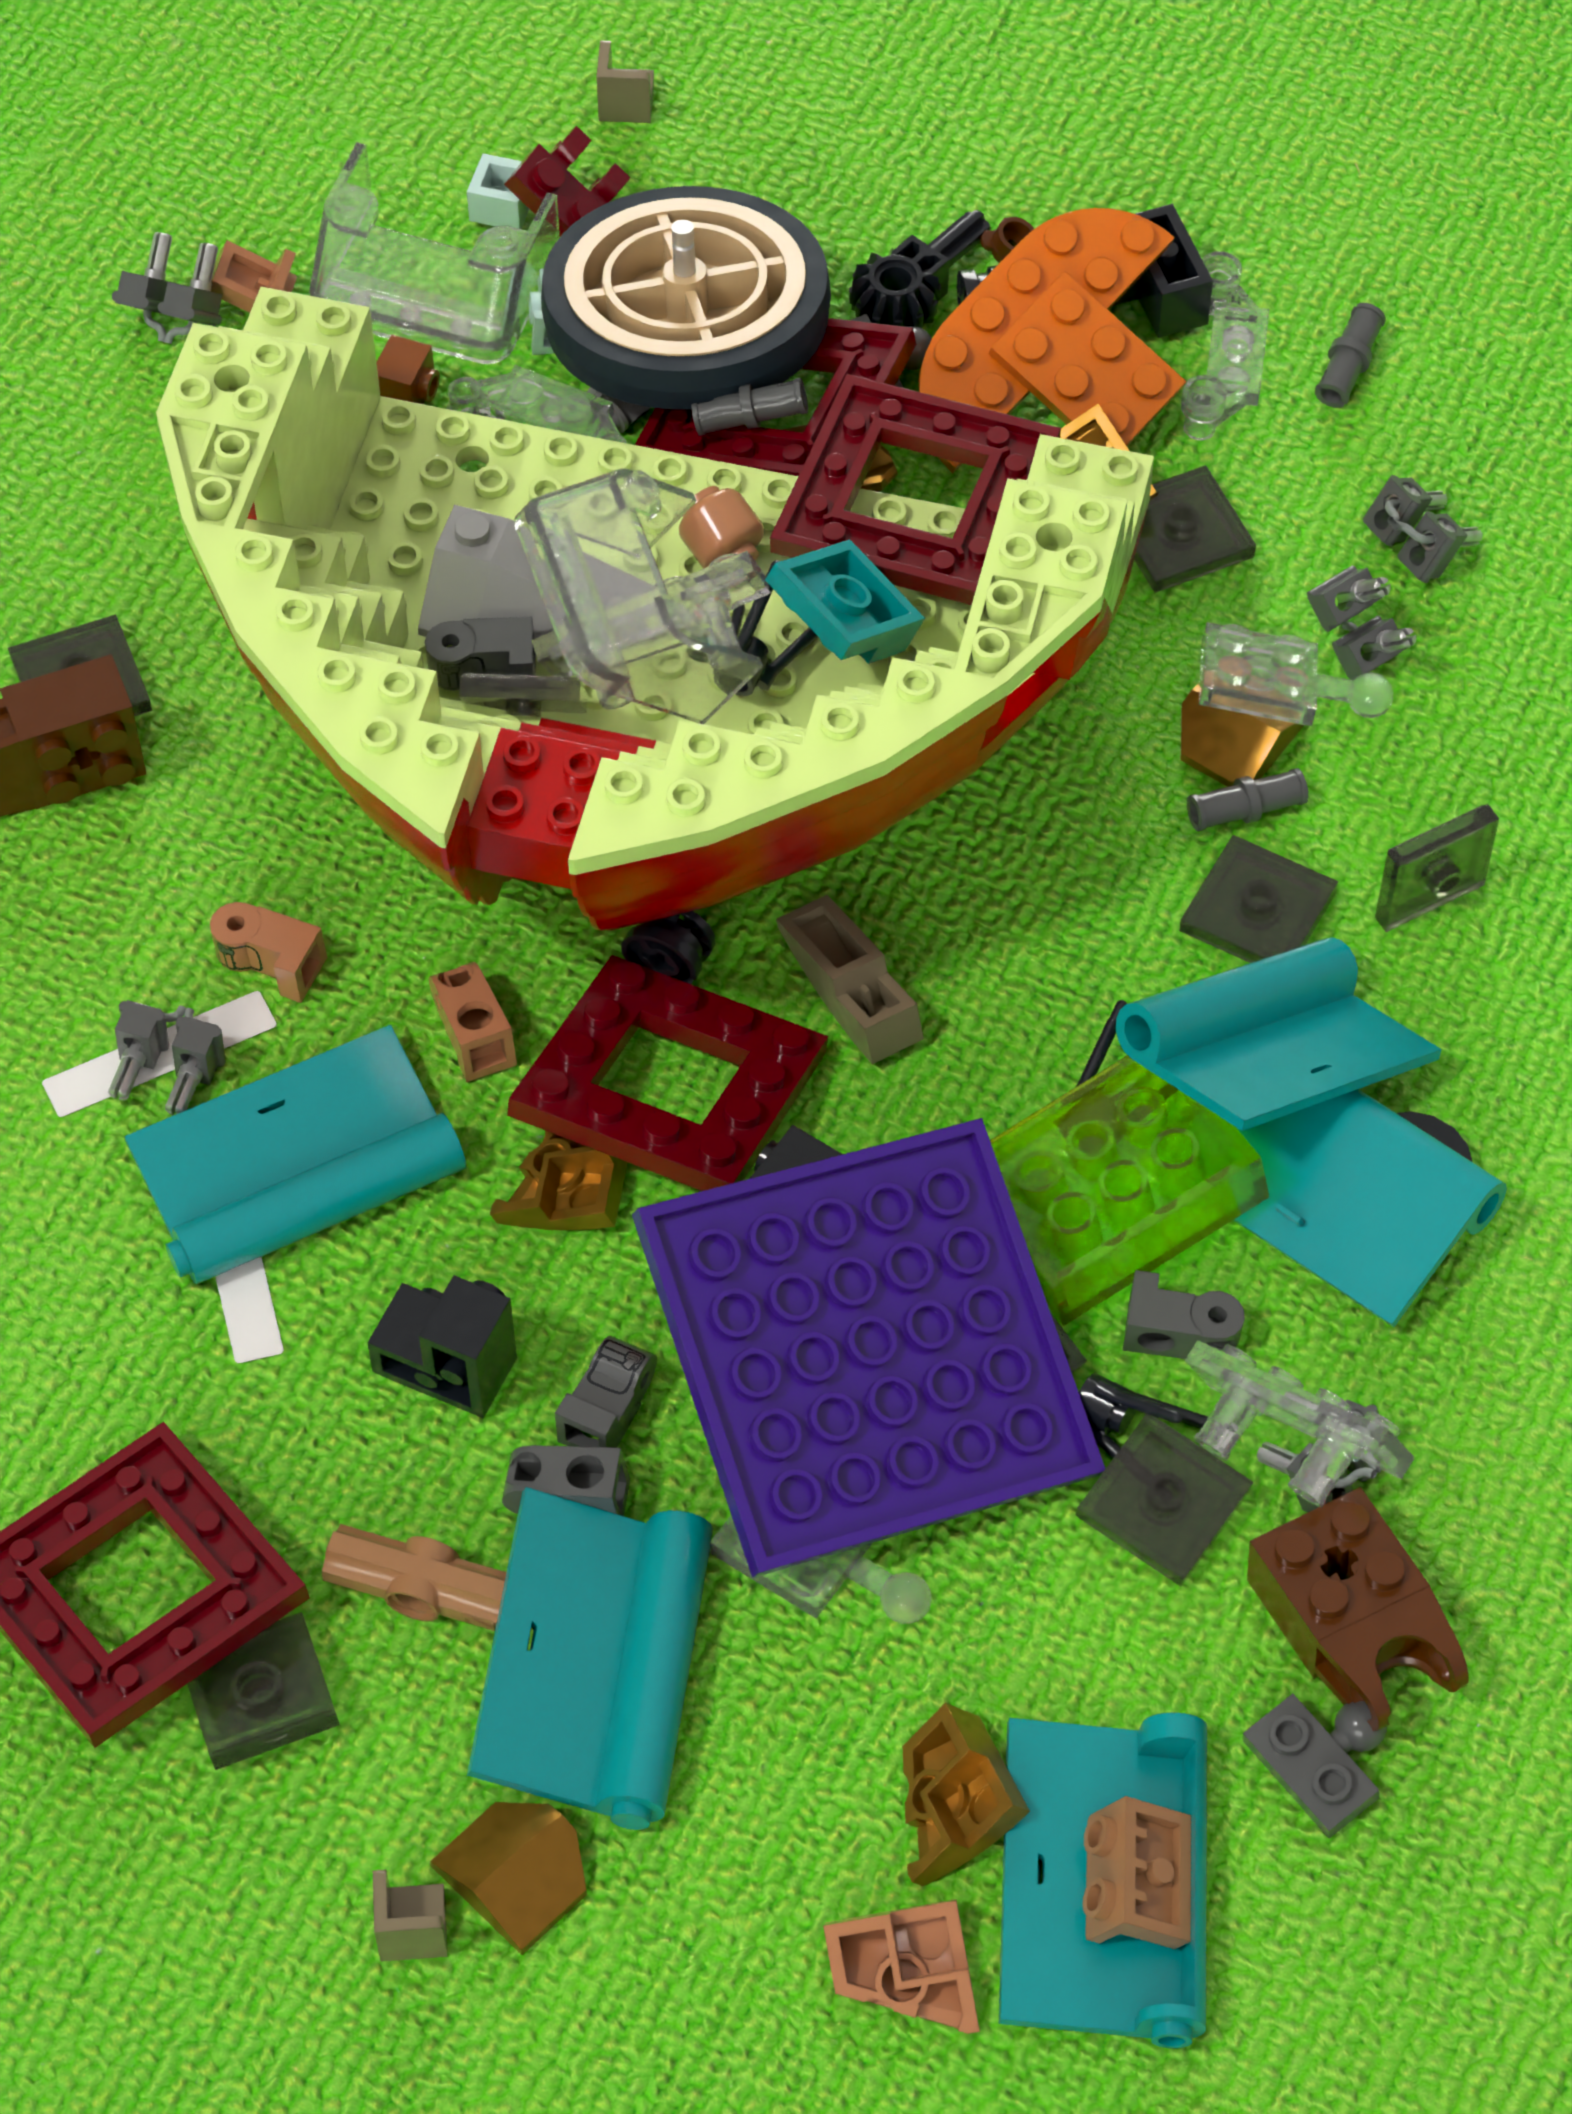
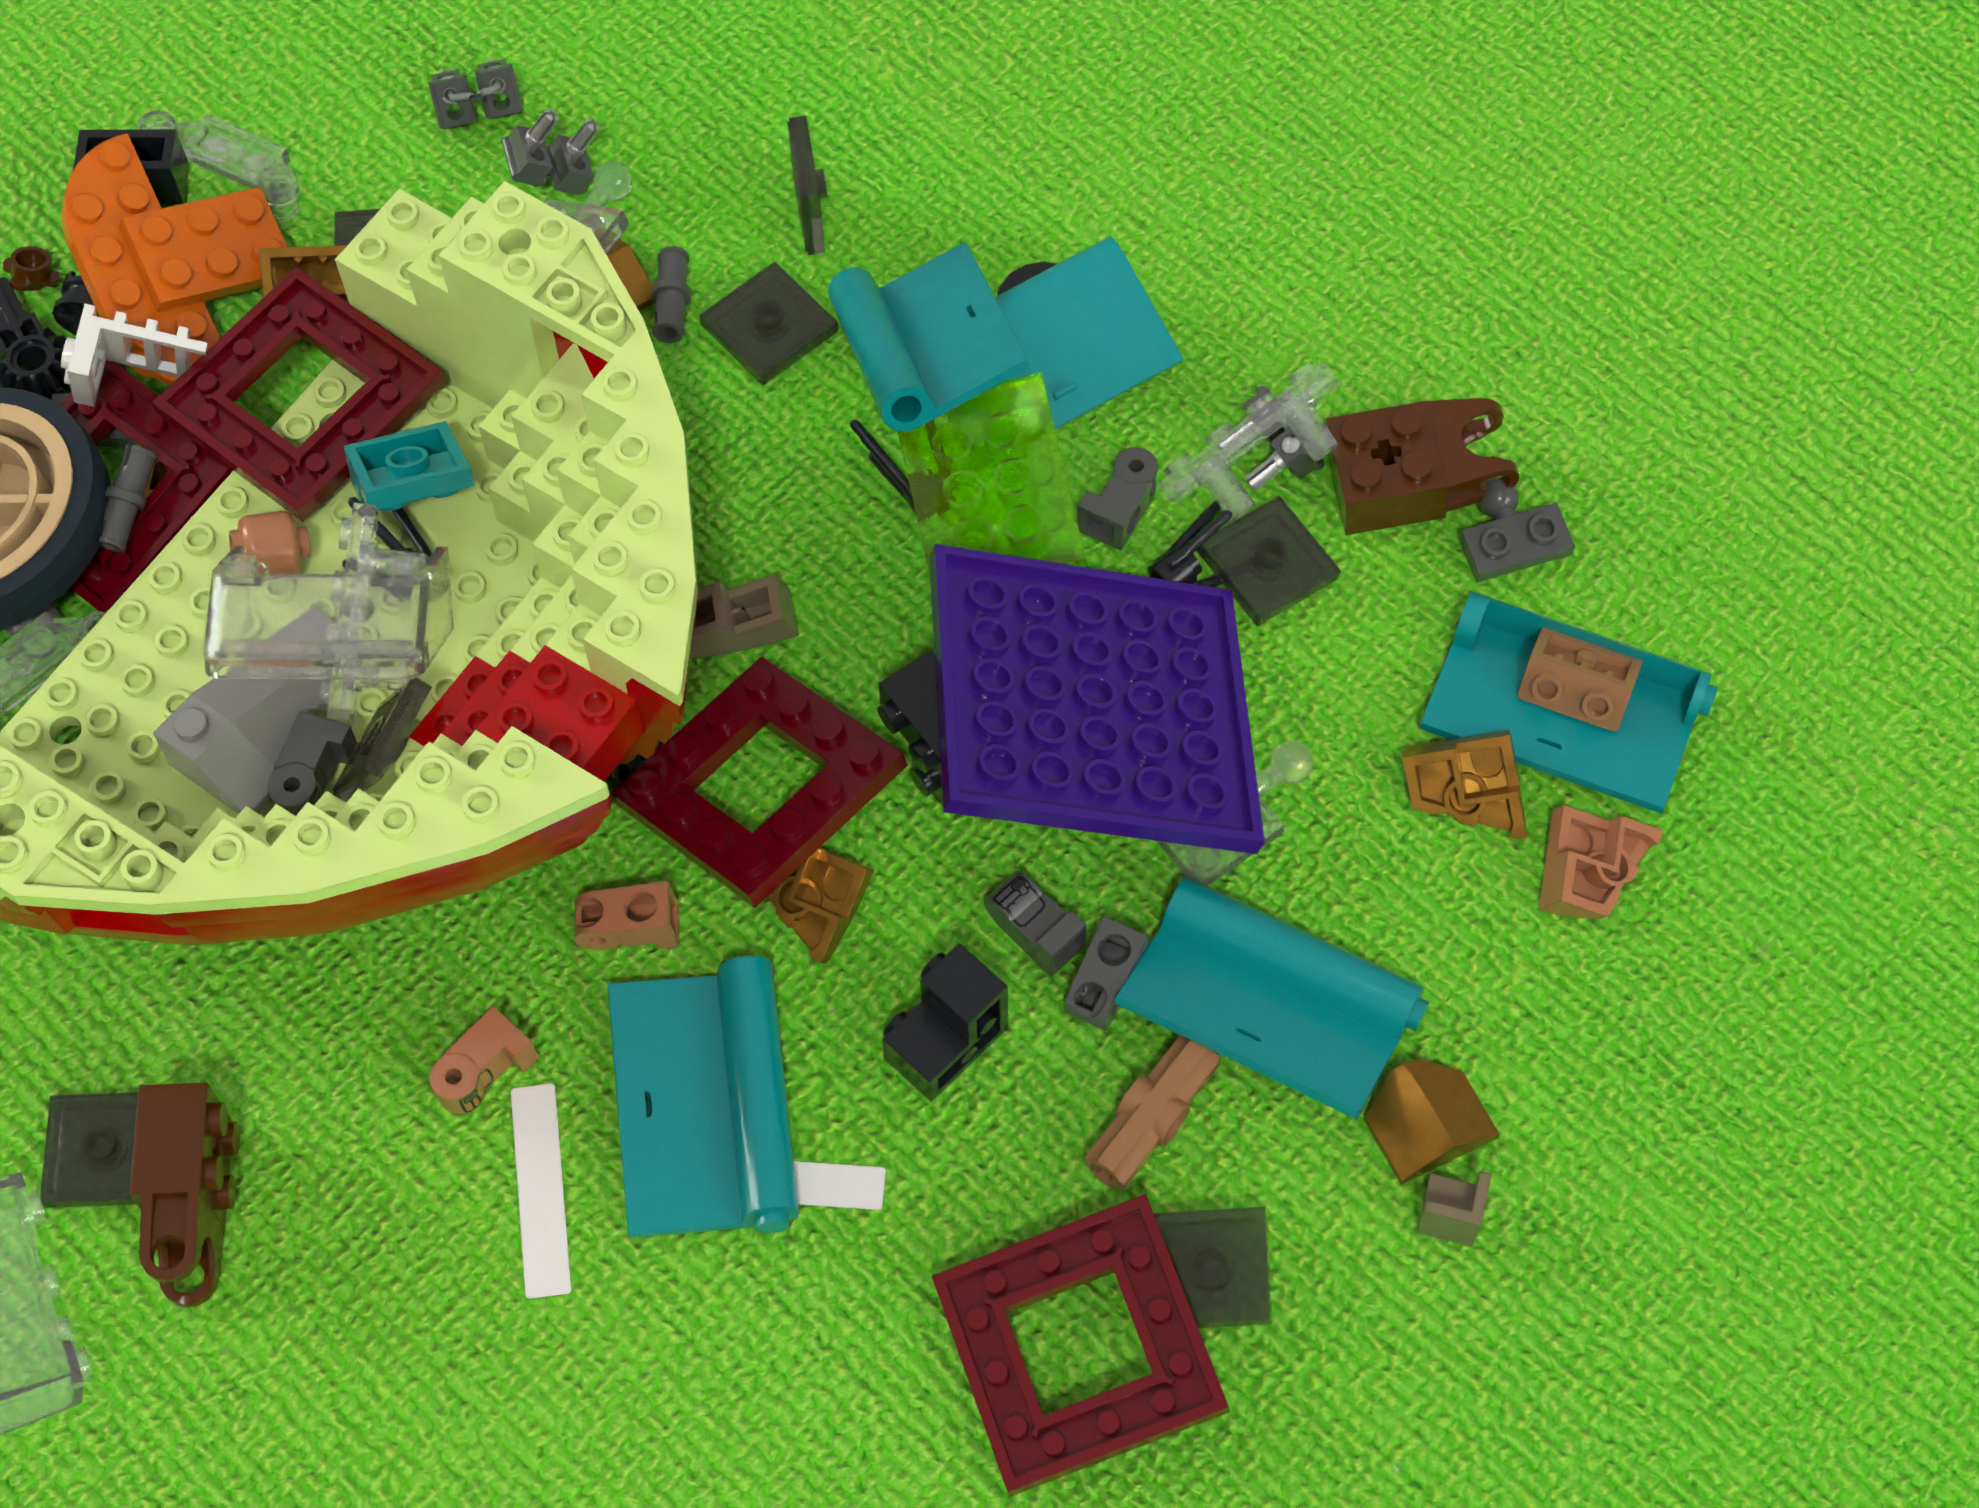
camera: 70 degrees left, 5 degrees up
dark grey piece [108,1000,226,1115] -> none
dark grey pin [1315,303,1386,408] -> none
none -> white plate [61,304,208,407]

